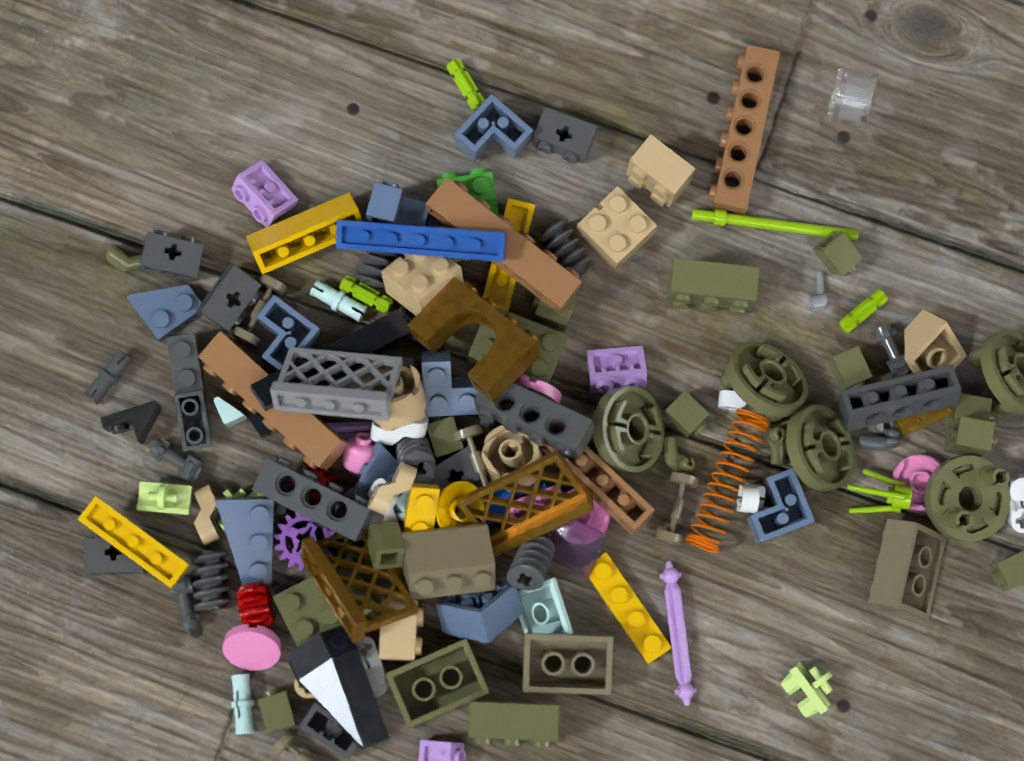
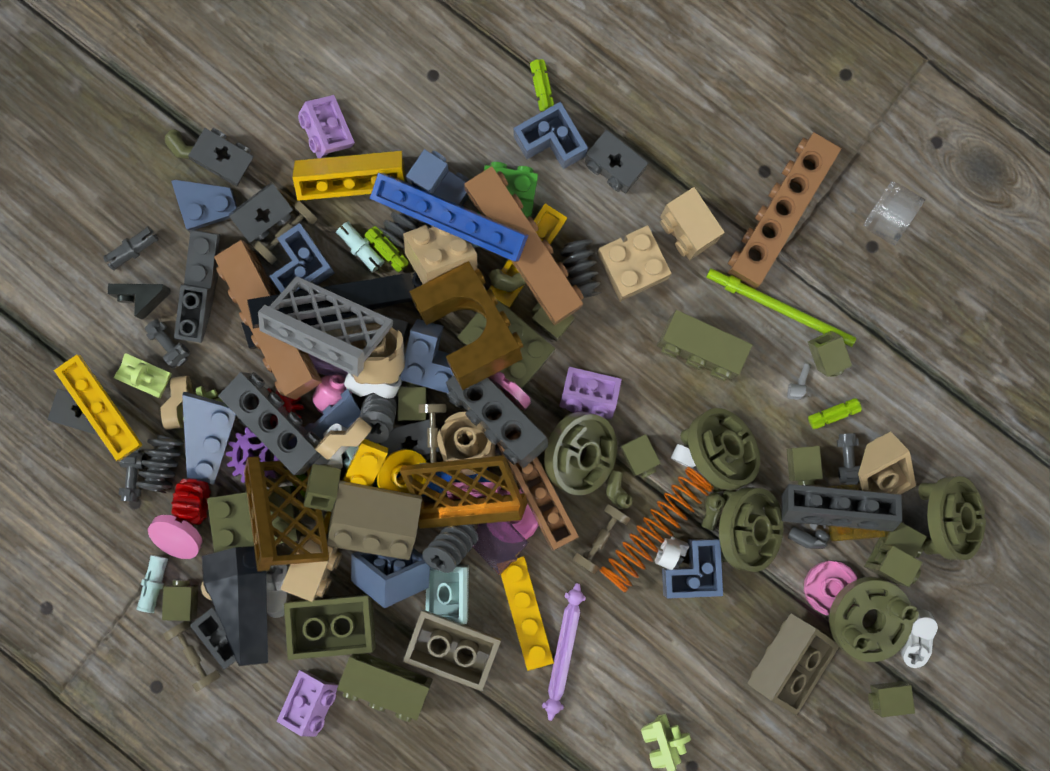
camera: 20 degrees right, 5 degrees up
light aqua slope [213,397,247,428] -> none
lime plant [847,469,913,513] -> none
none -> olive arm [489,269,526,292]

